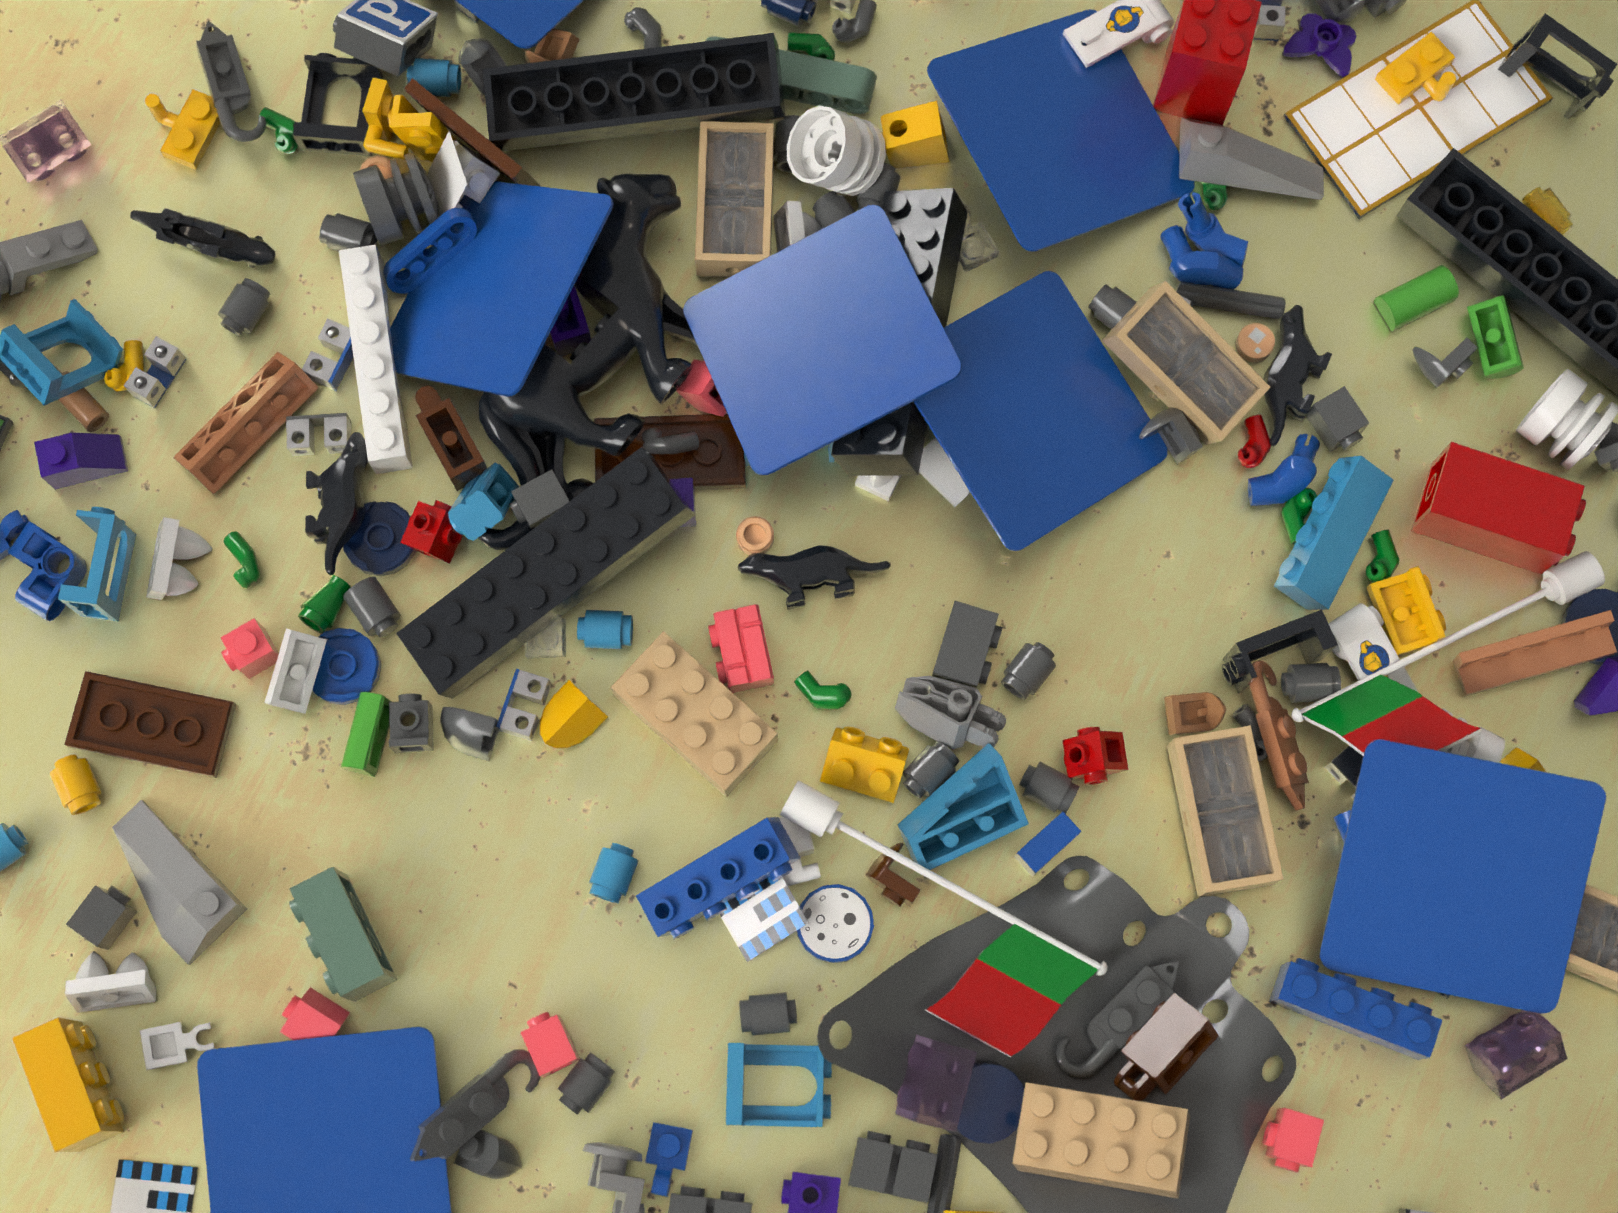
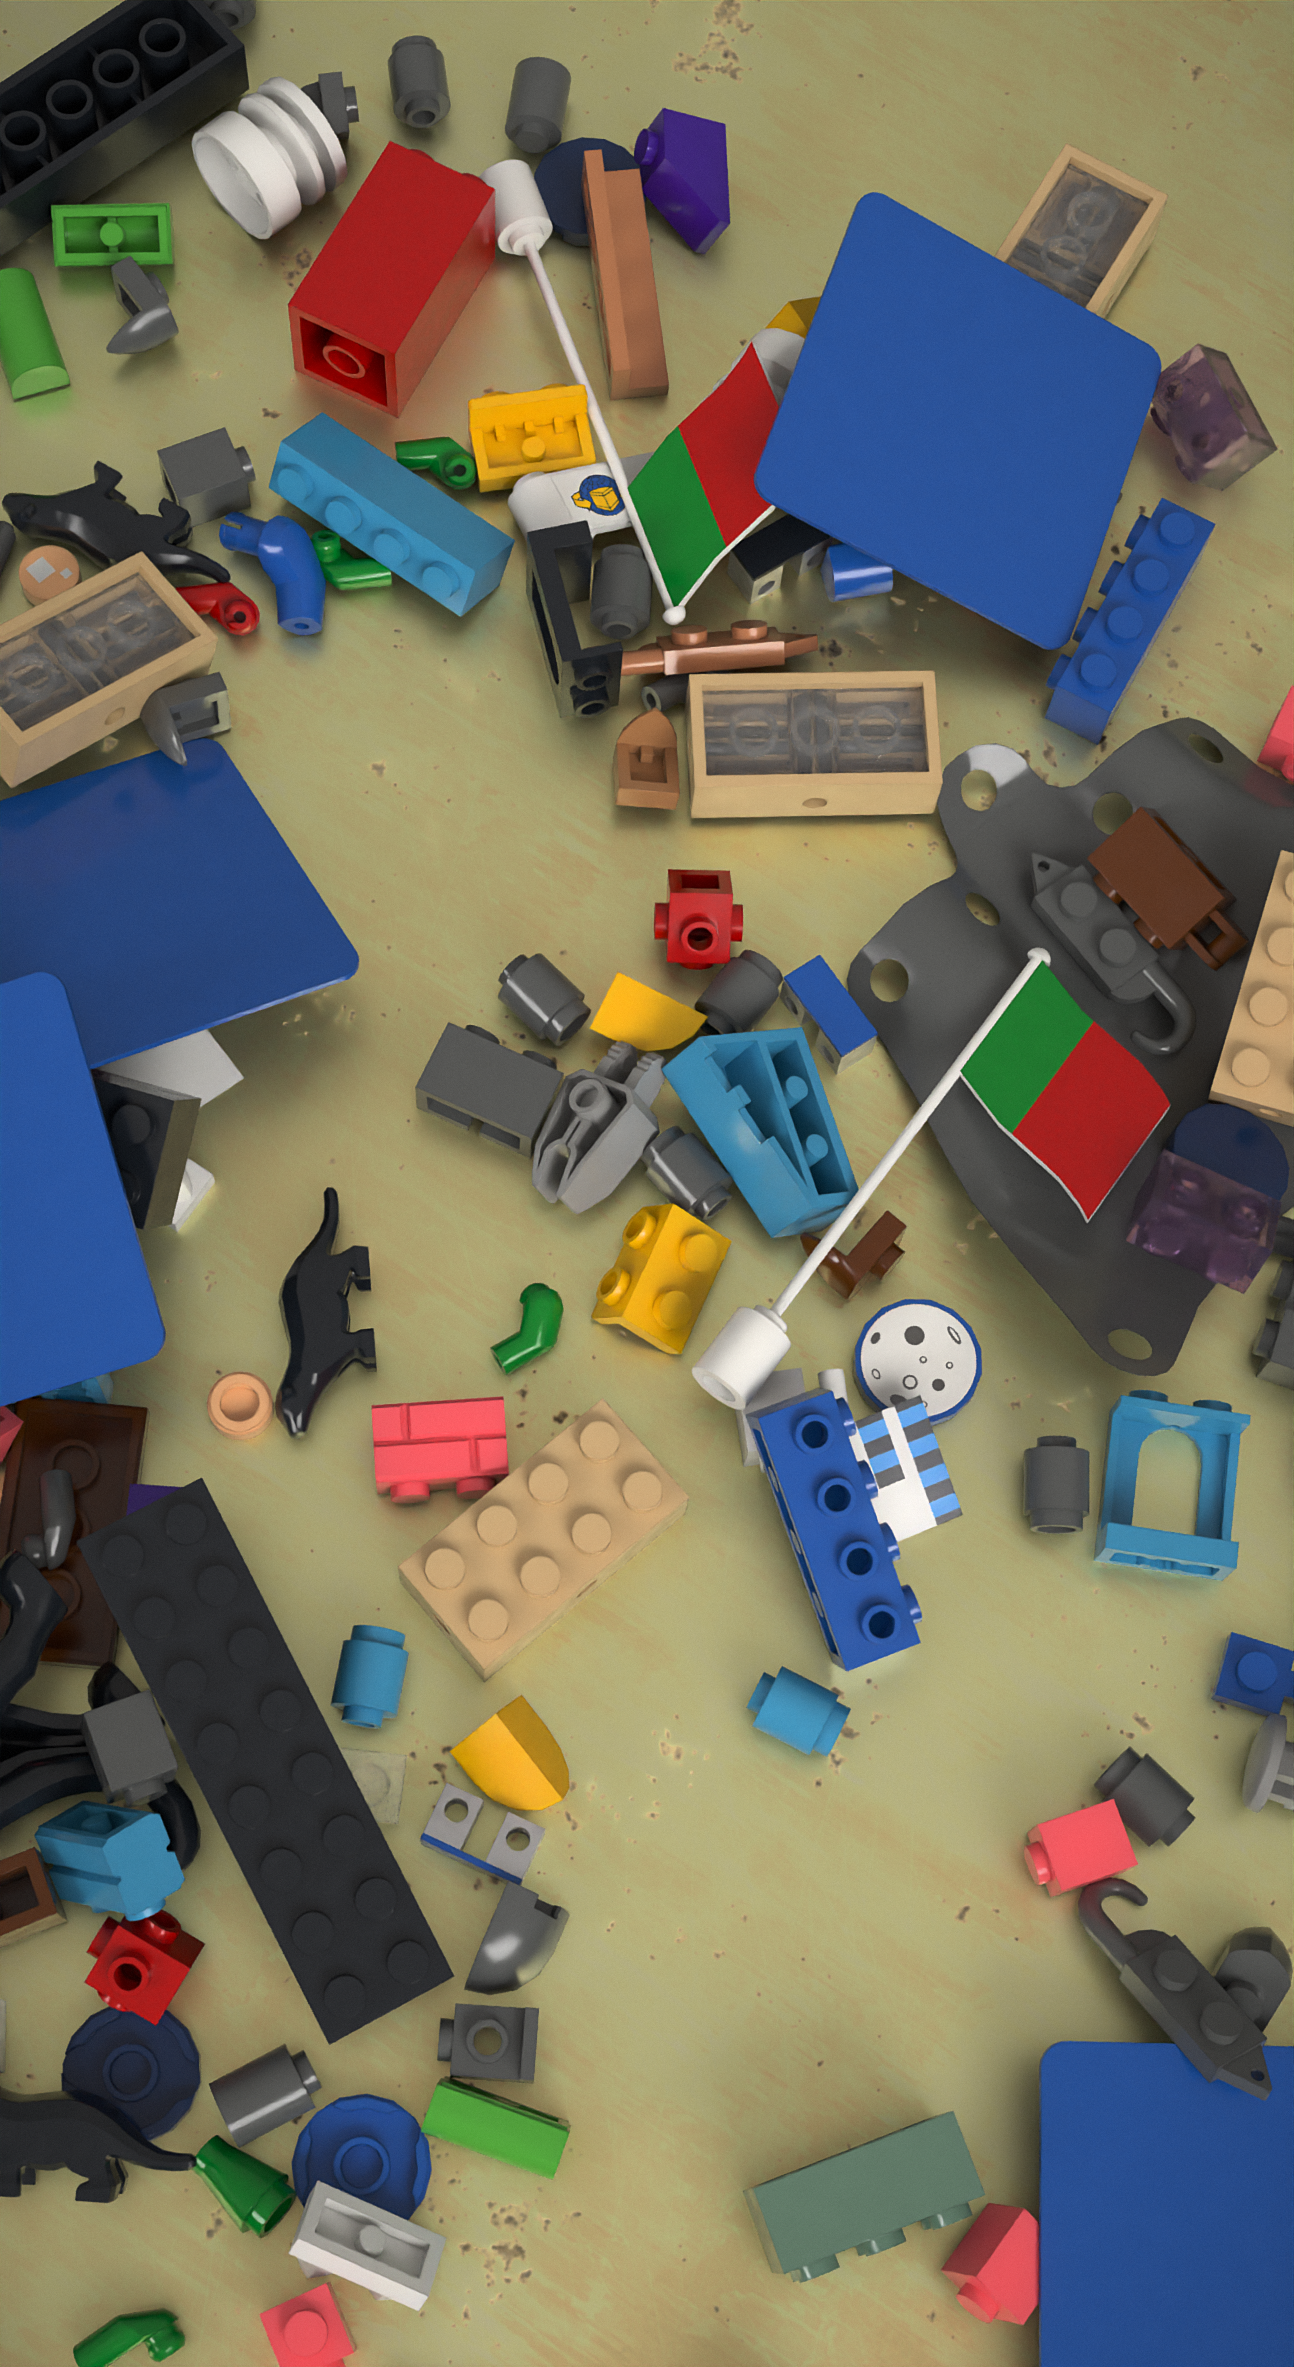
camera: 90 degrees left, 5 degrees down
none -> yellow brick [590,972,708,1052]

